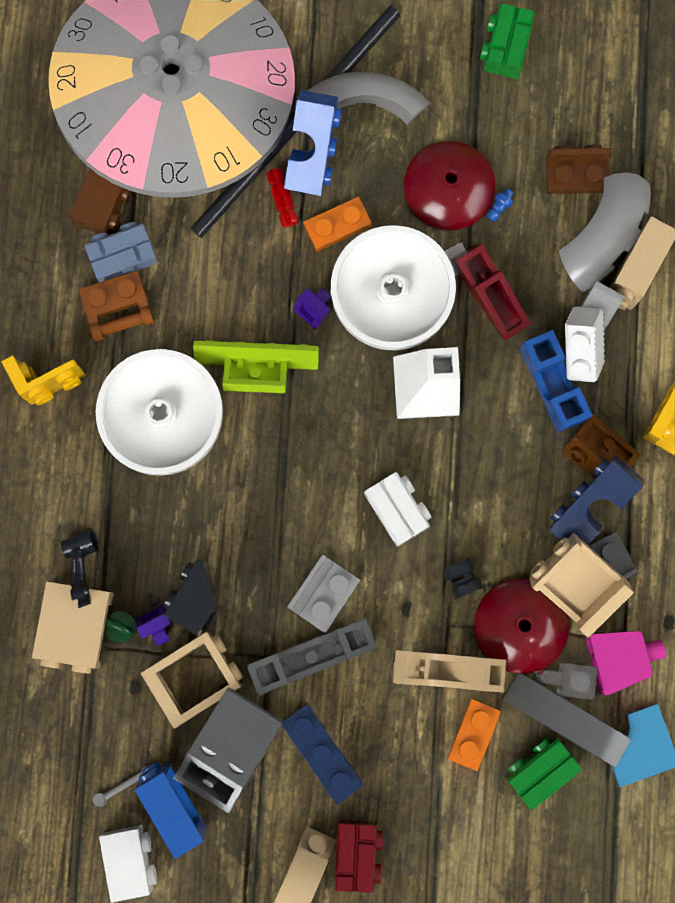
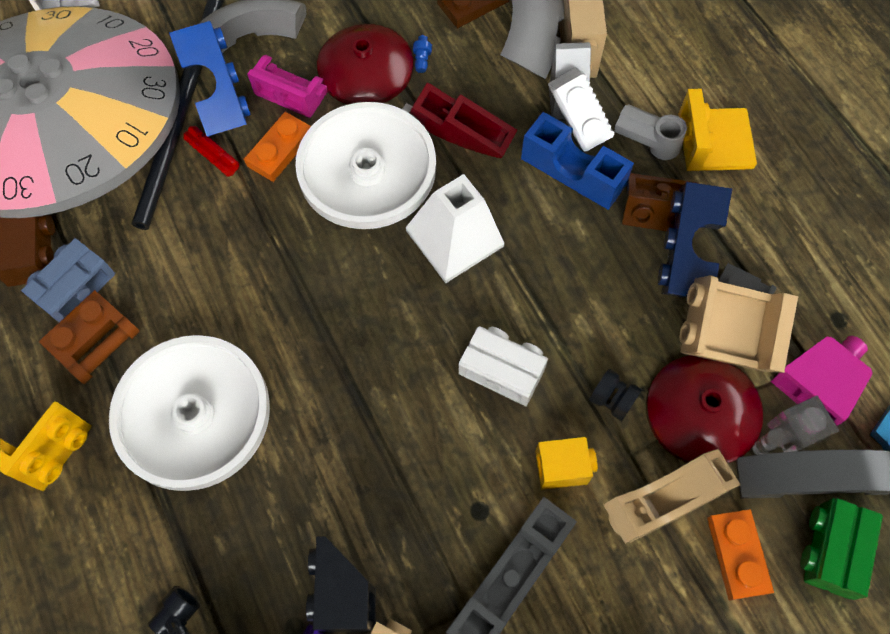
camera: 30 degrees left, 15 degrees down
lime bracket [193,340,319,393] -> none
light grey plate [287,554,360,633] -> none
dark purple tile [293,288,332,330] -> none
none -> dark pink hinge [247,55,328,118]
none -> yellow brick [535,437,598,490]
none -> light grey piece [614,104,687,160]

